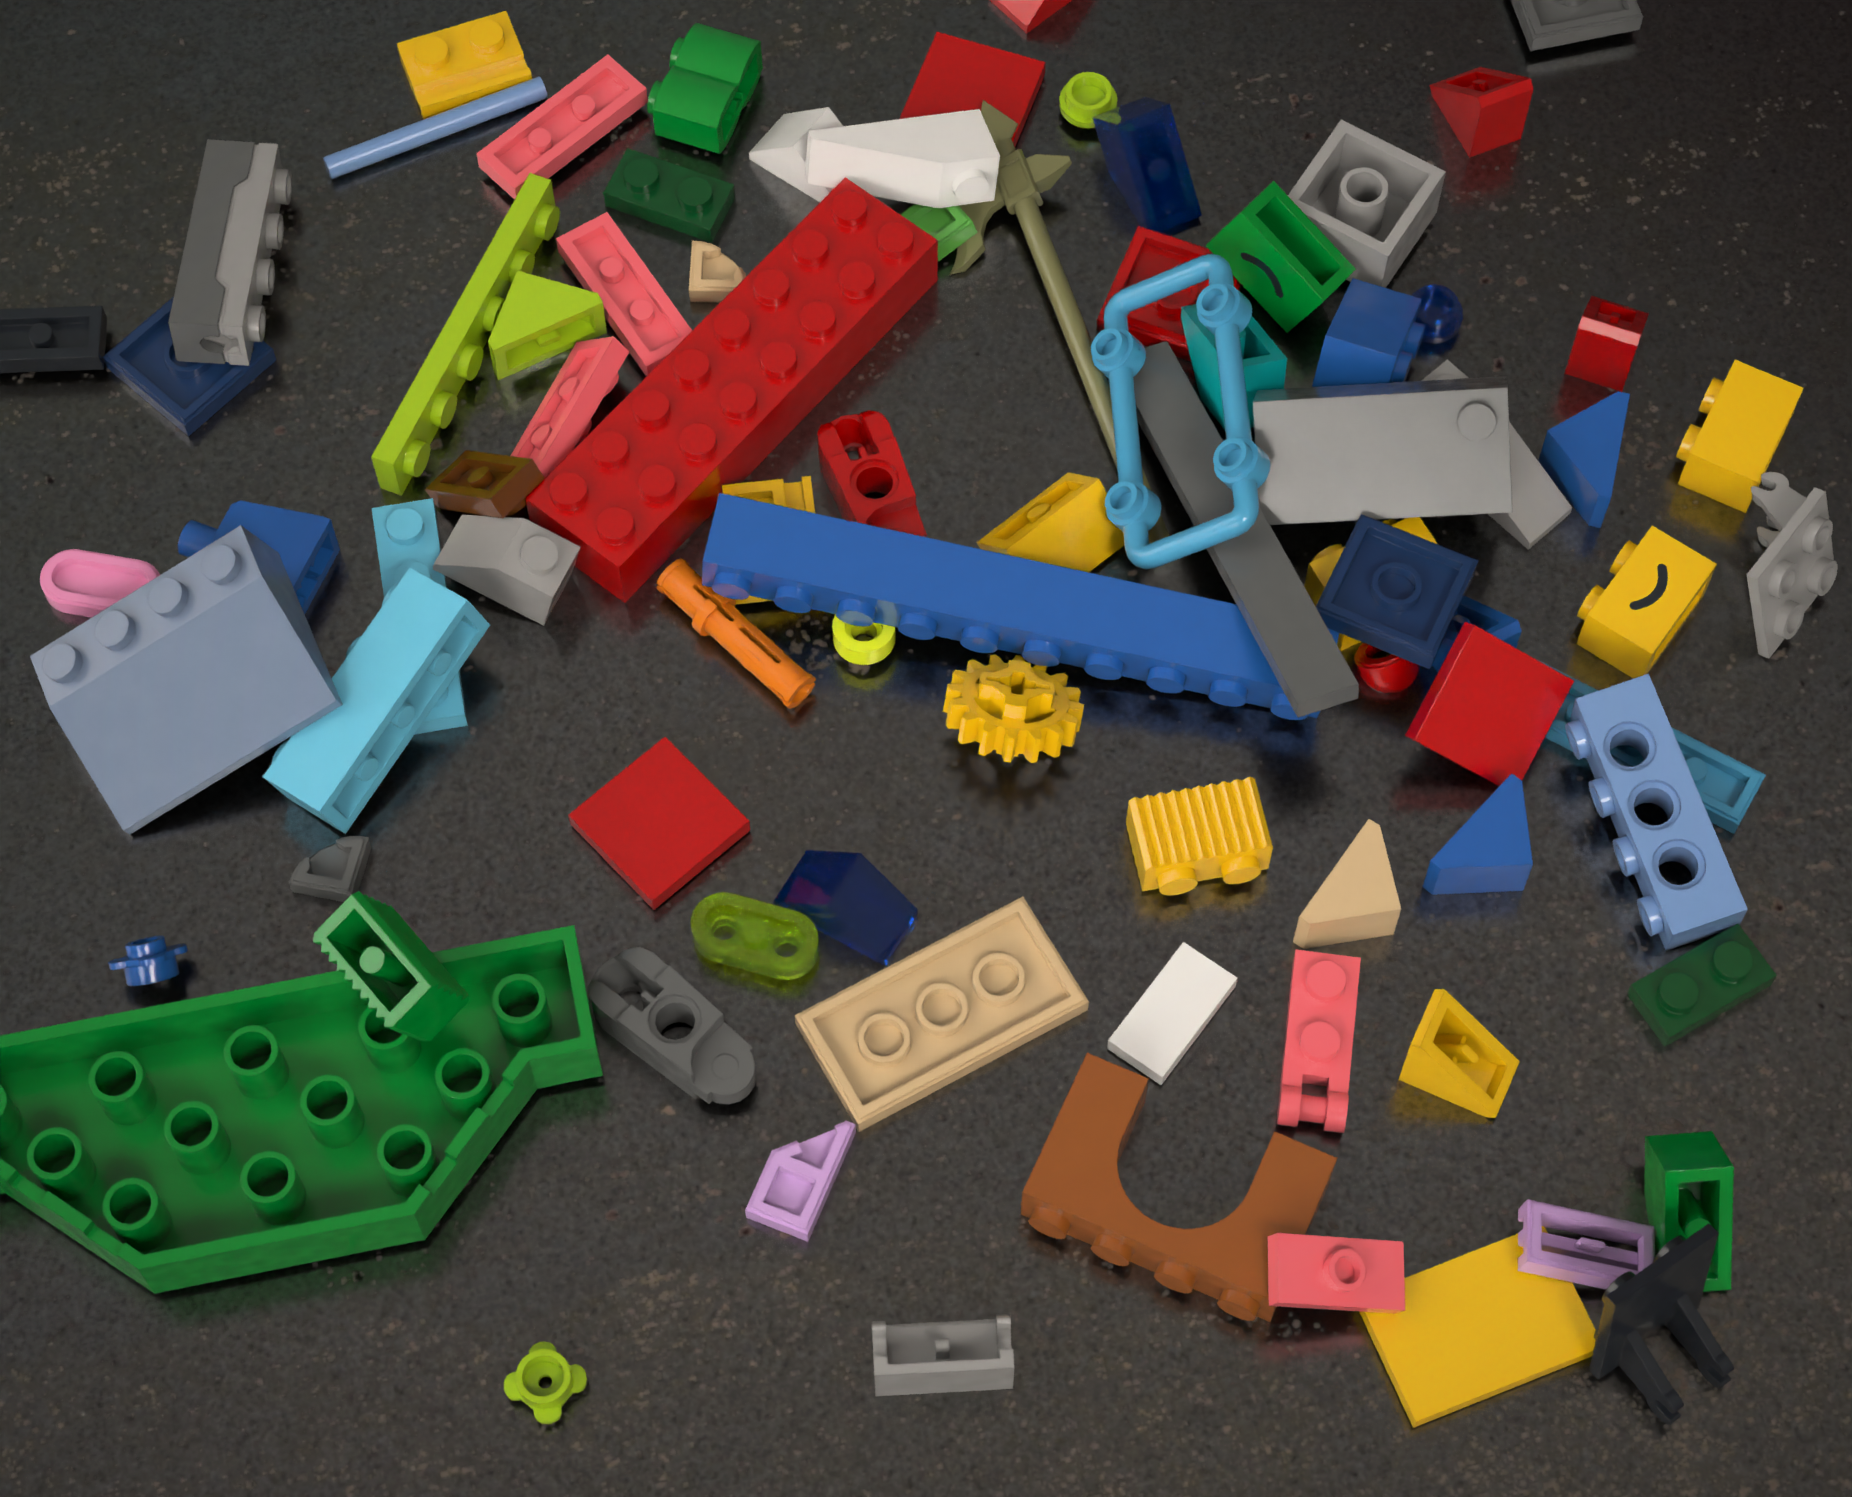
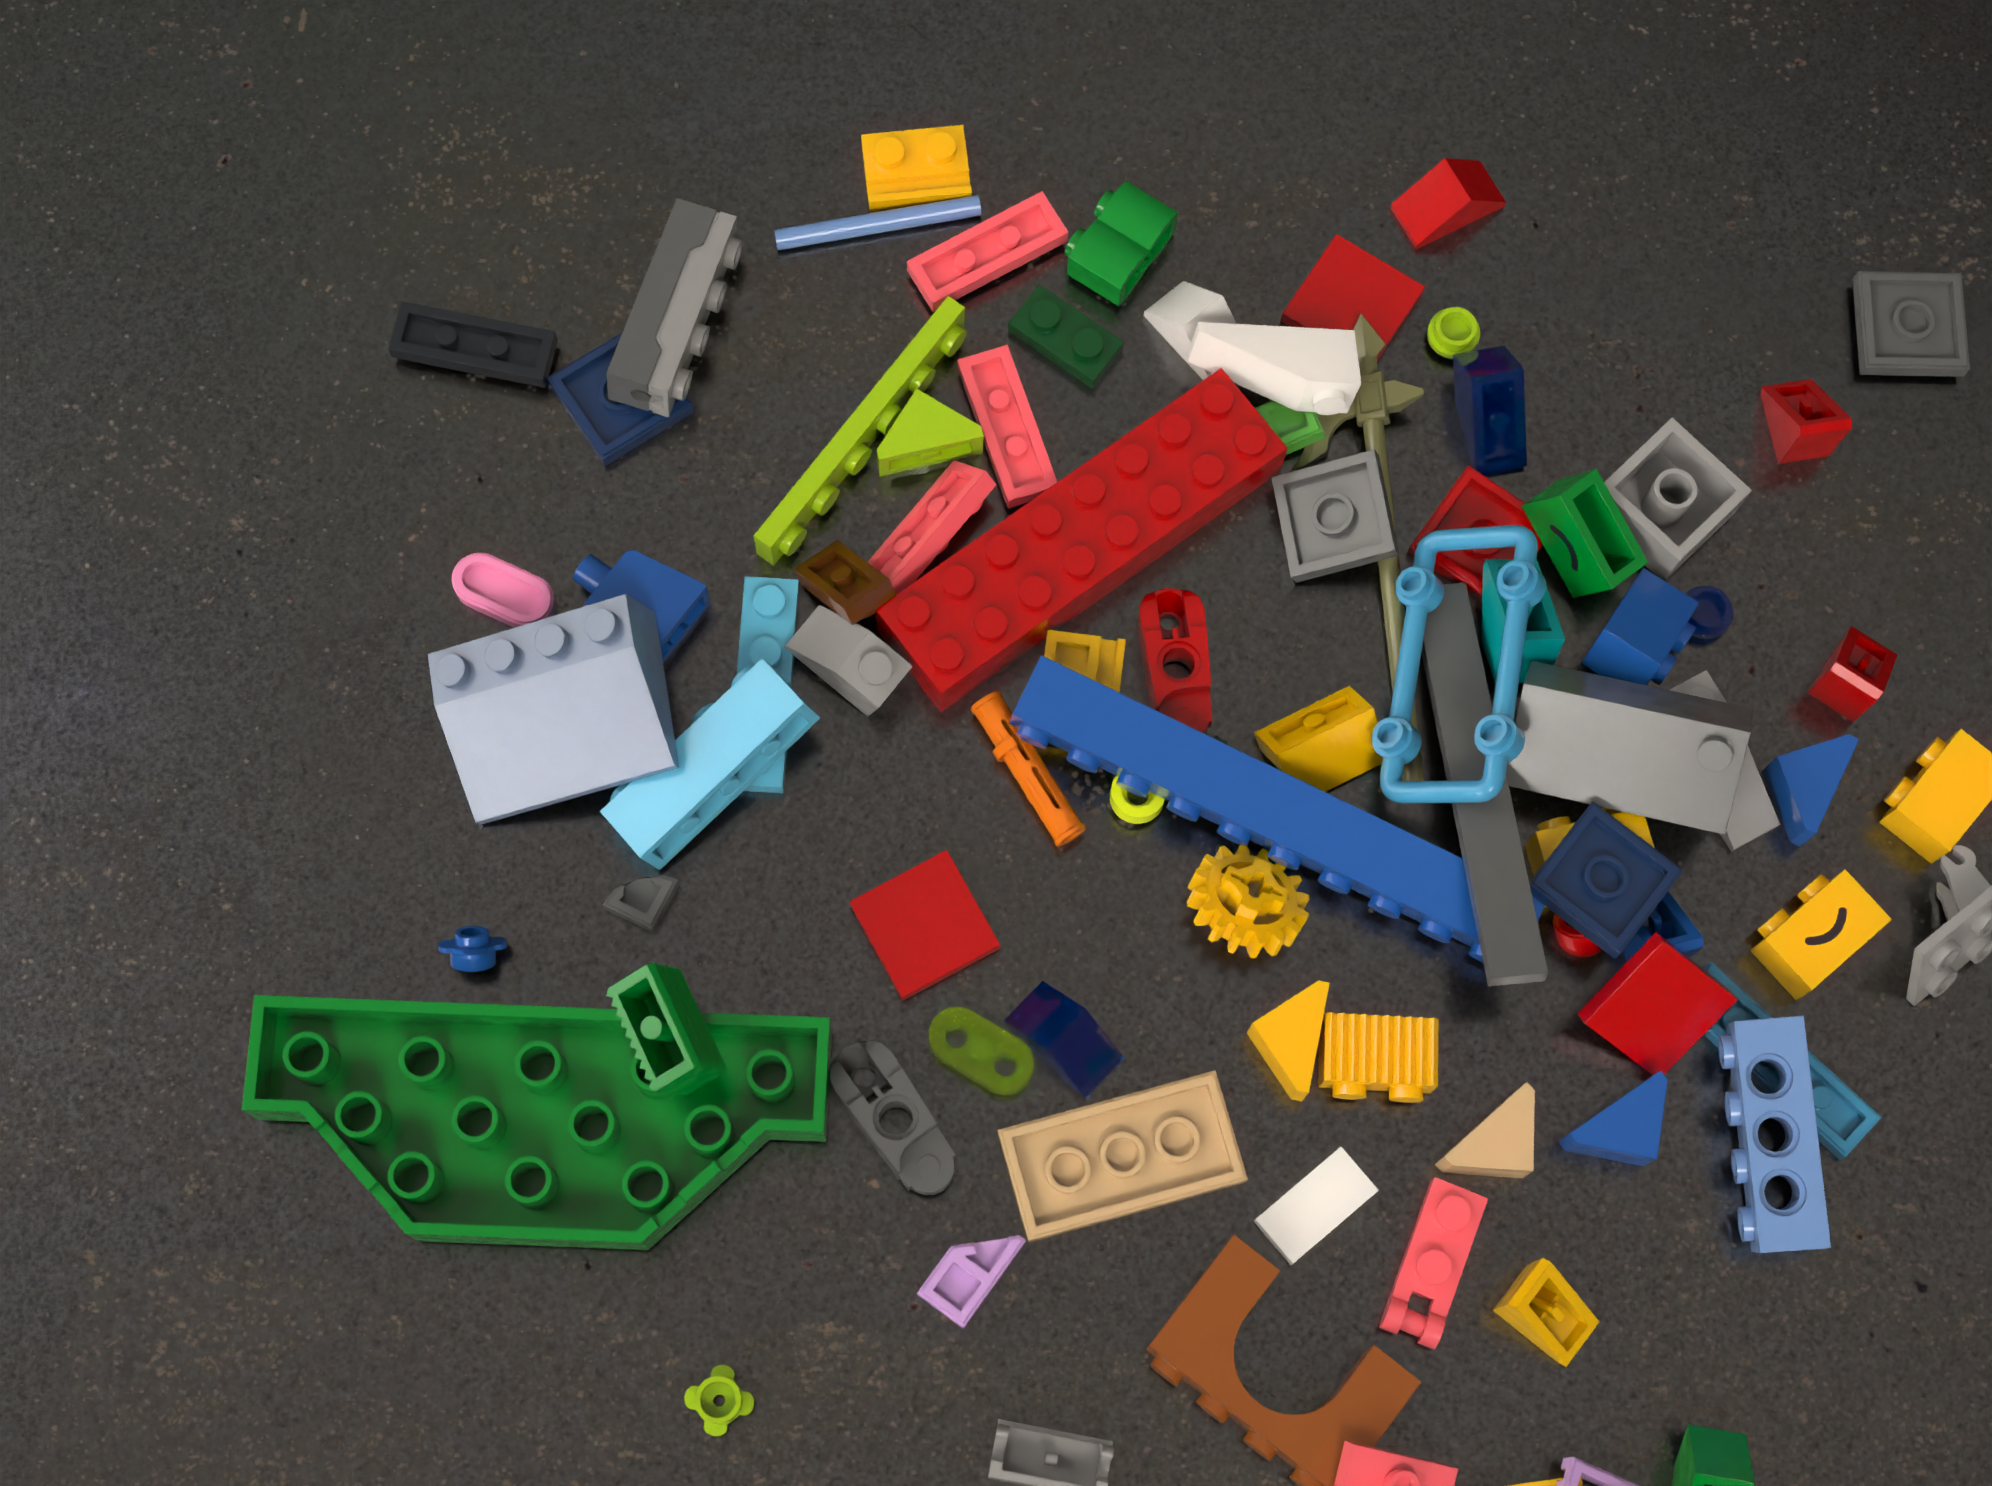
camera: 10 degrees right, 10 degrees up
tan tile [689,241,746,303] -> none
dark green plate [1627,923,1777,1047] -> none
none -> yellow slope [1247,980,1330,1102]
none -> plate [1271,449,1400,583]

